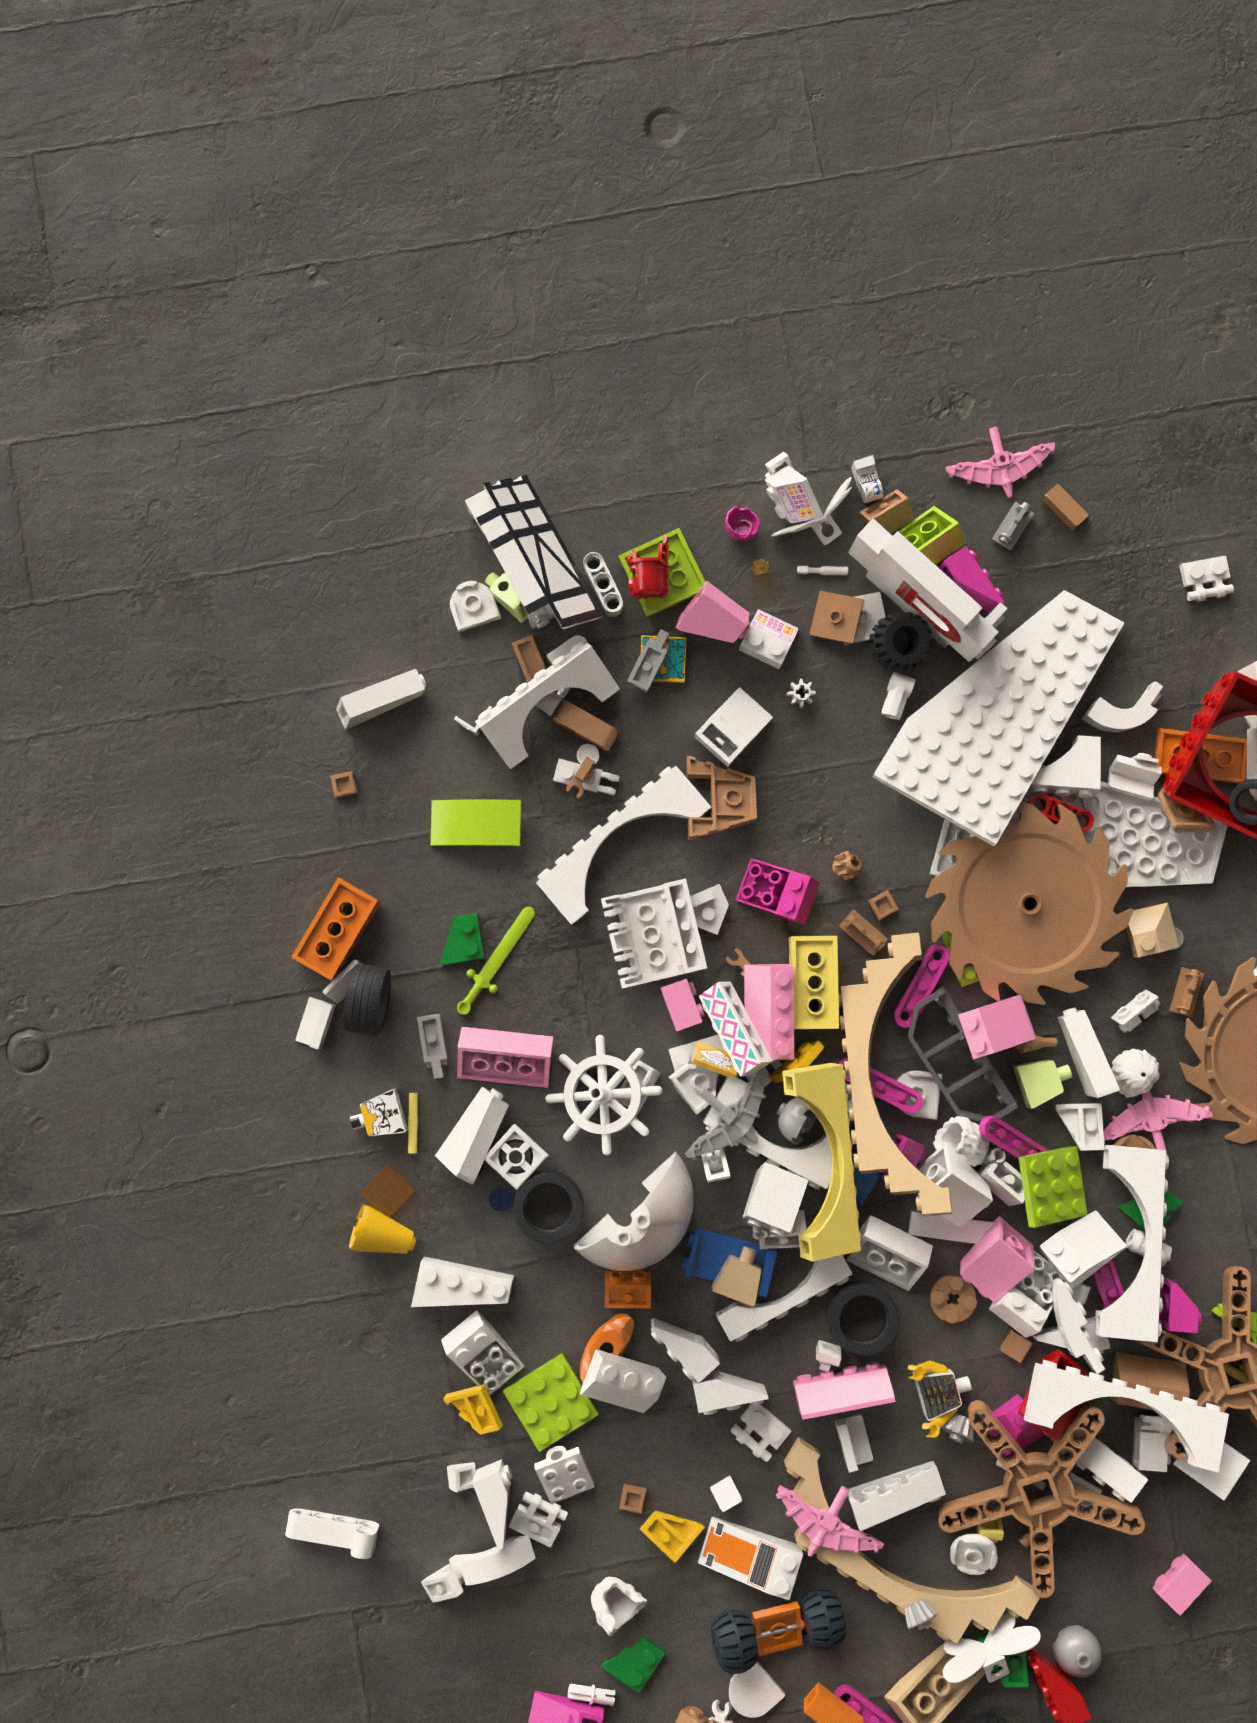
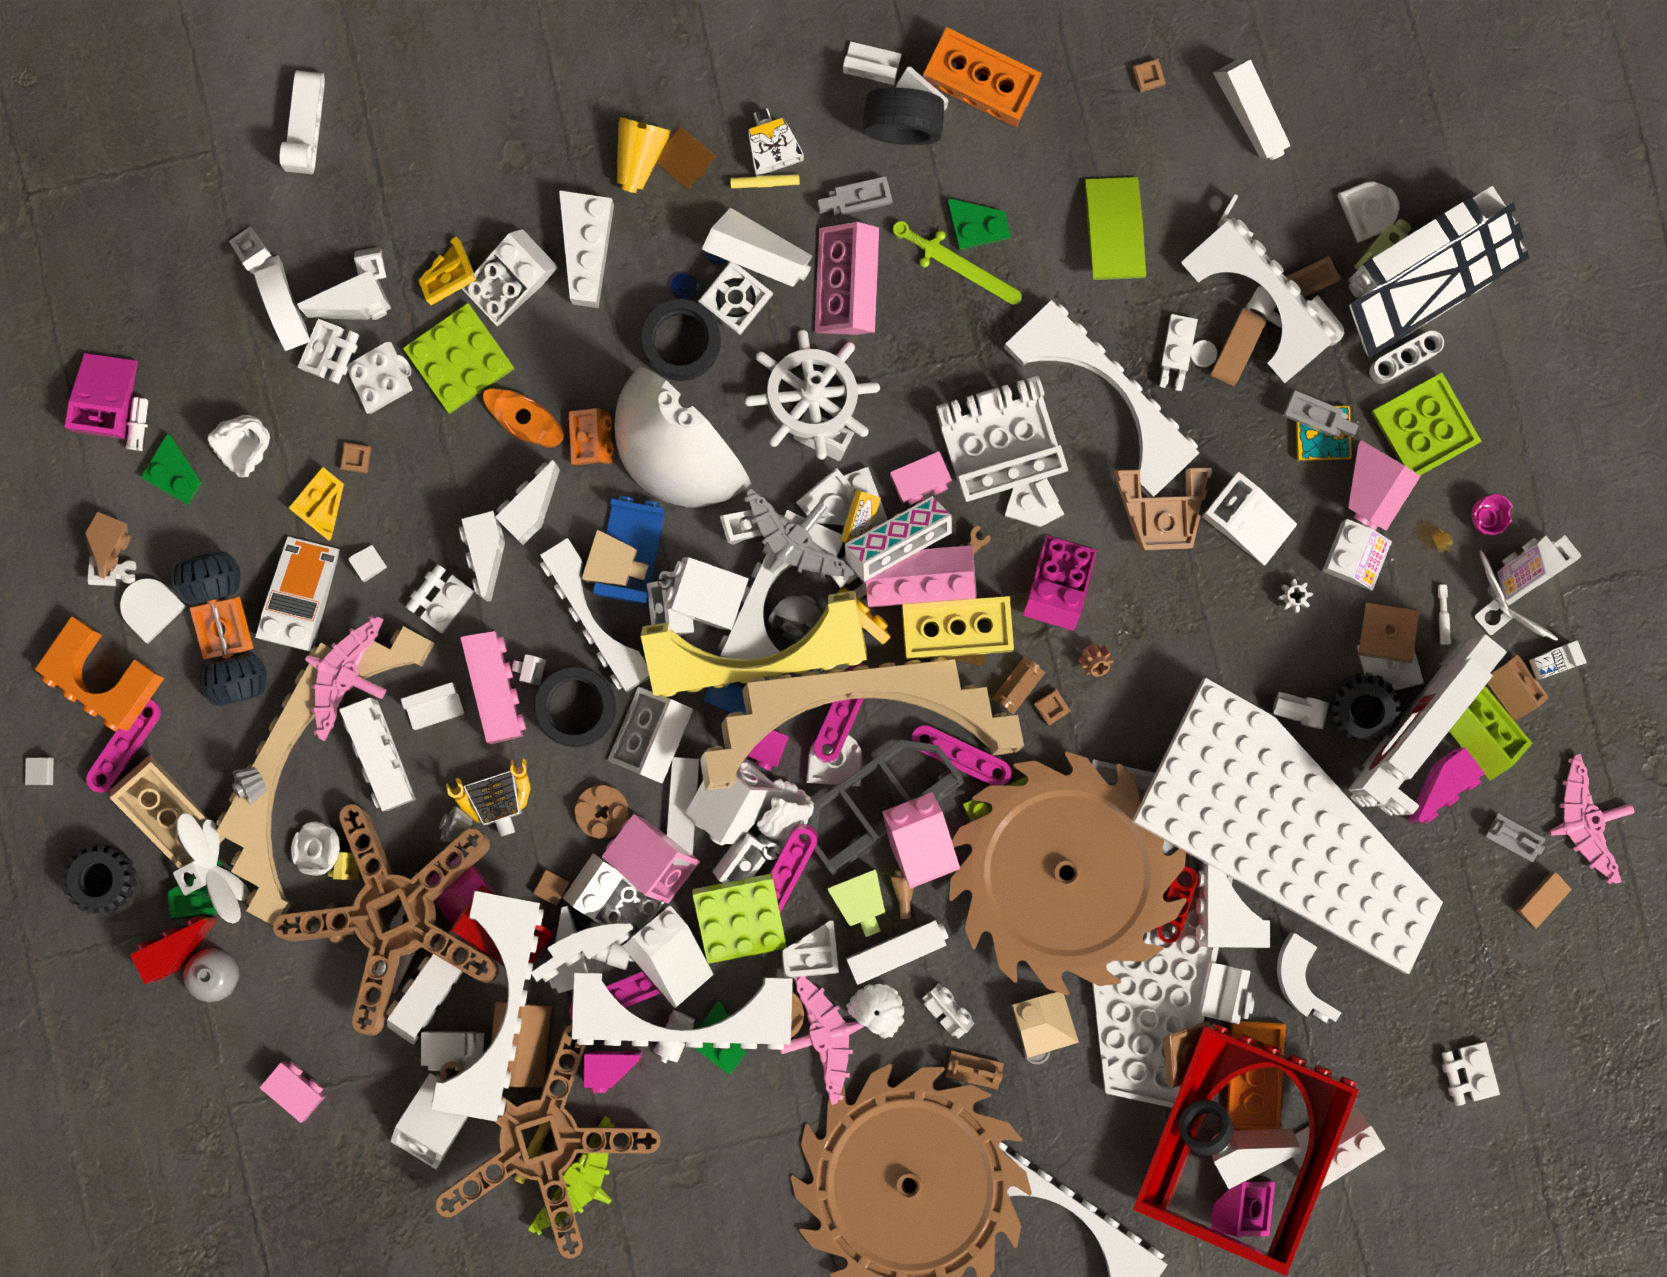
camera: 80 degrees right, 0 degrees up
medium nougat plate [566,756,596,798] -> none
white slope [580,1349,666,1413] -> none
red helmet [627,536,669,600] -> none

